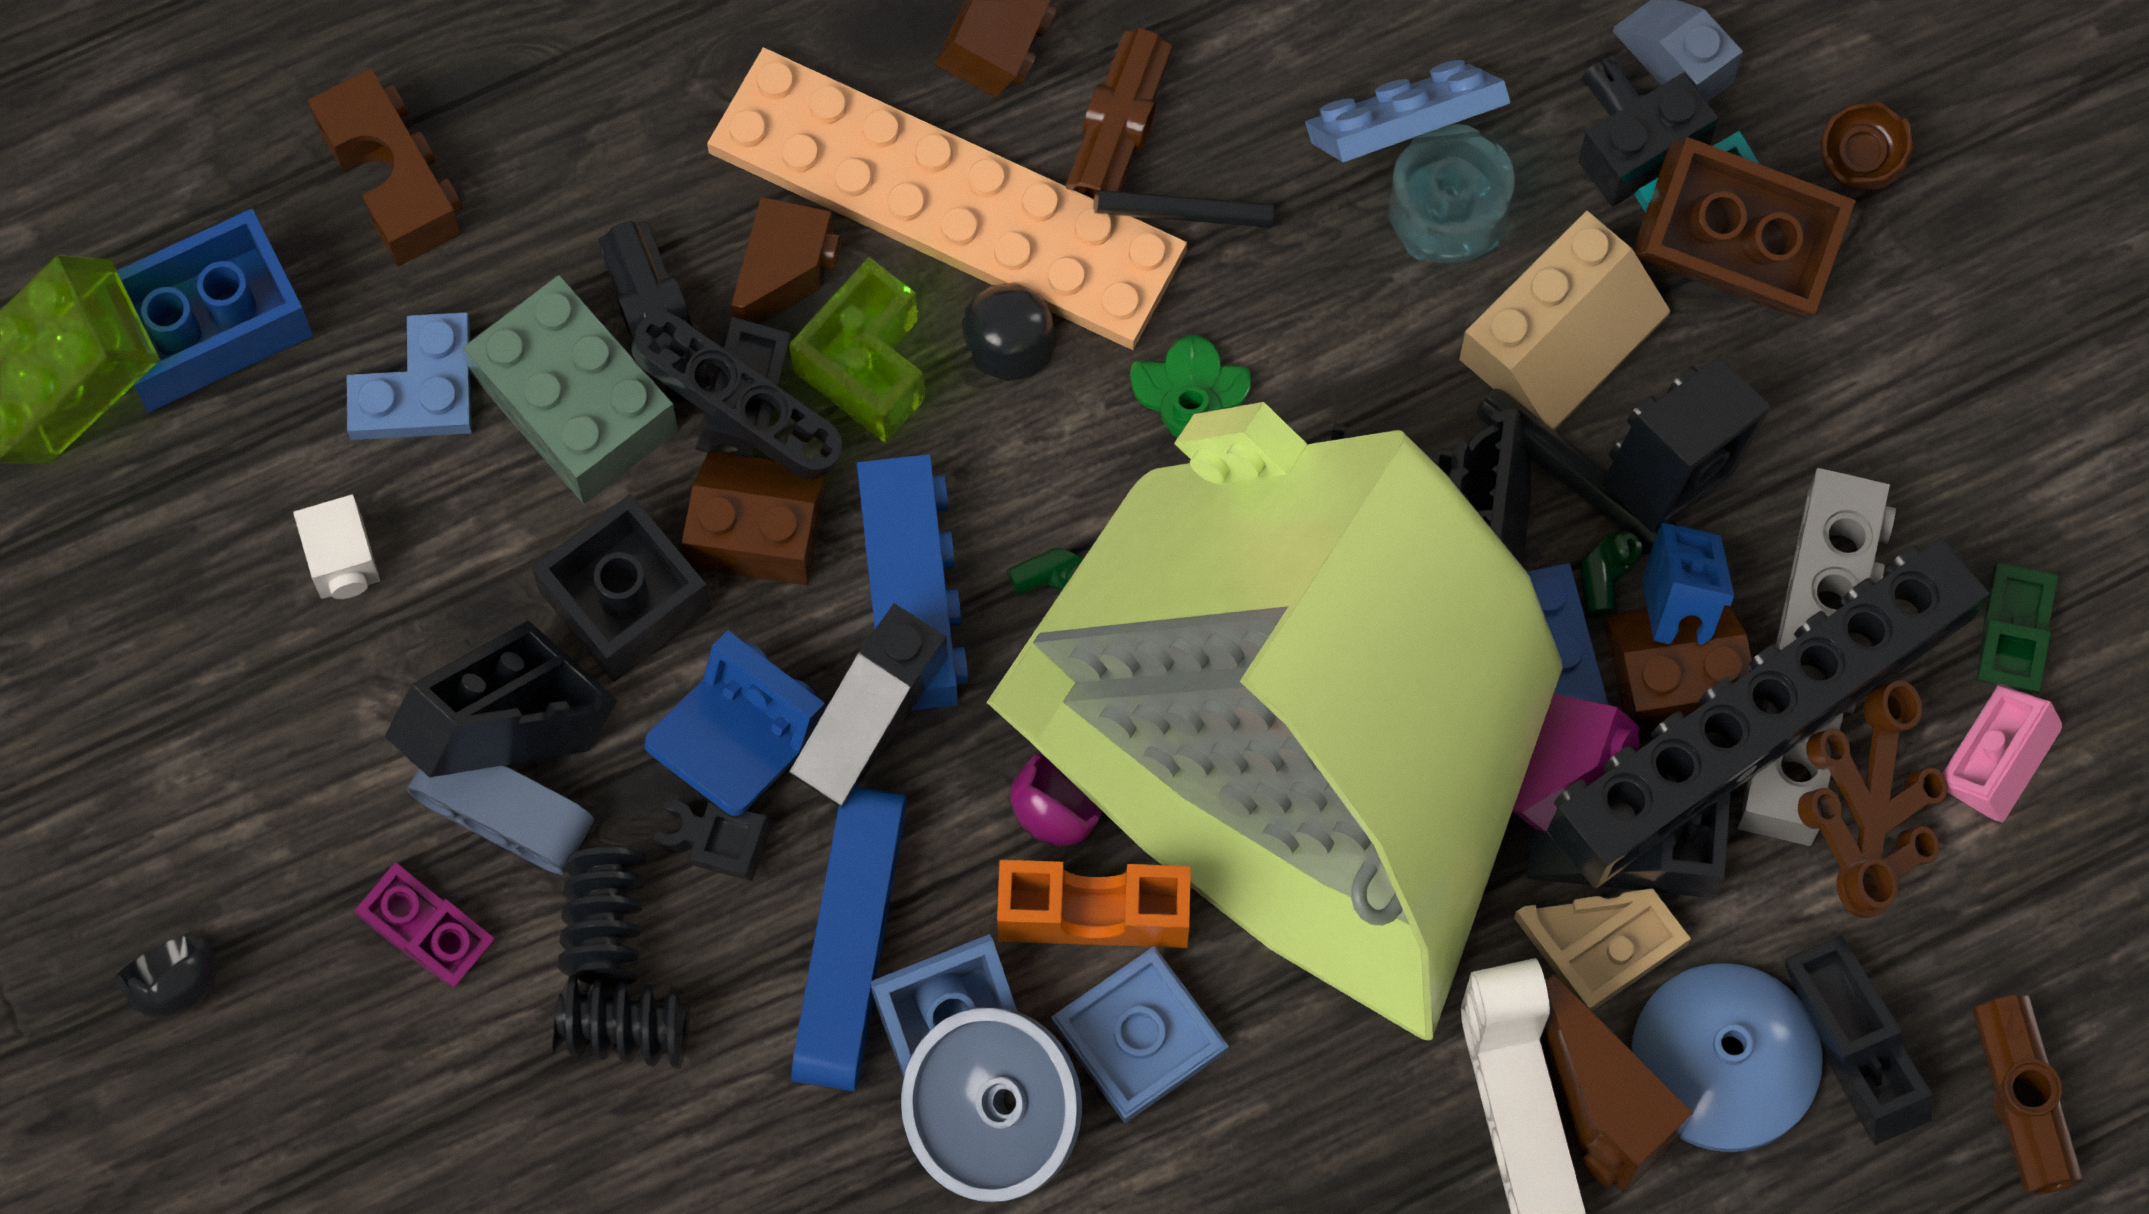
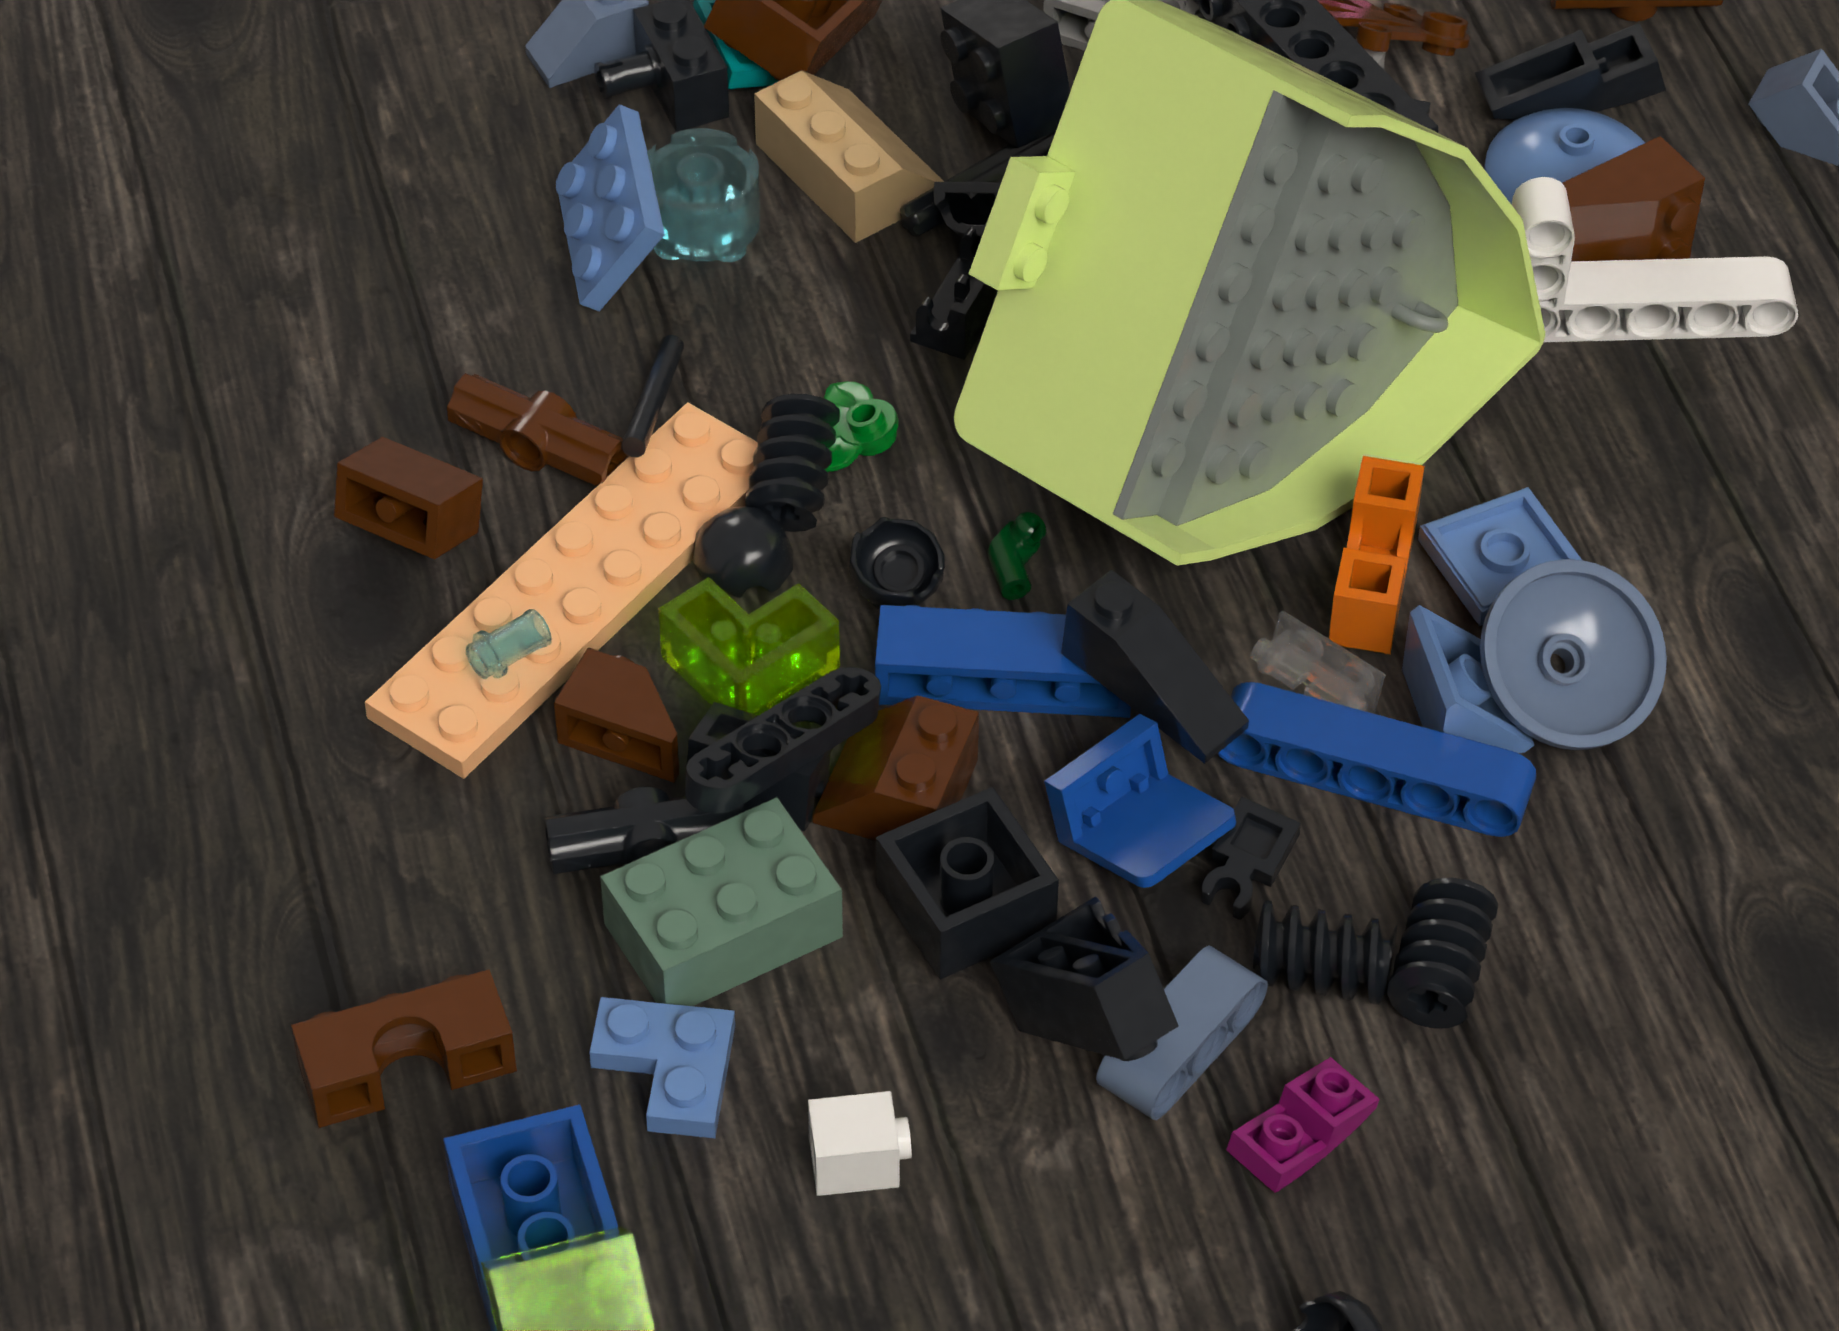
camera: 80 degrees left, 20 degrees down
magenta hair [1010,754,1103,847] -> none
none -> clear light blue pin [466,609,552,679]
none -> black piece [745,394,840,532]
none -> black hair [849,517,945,608]
none -> clear hinge [1251,611,1386,714]

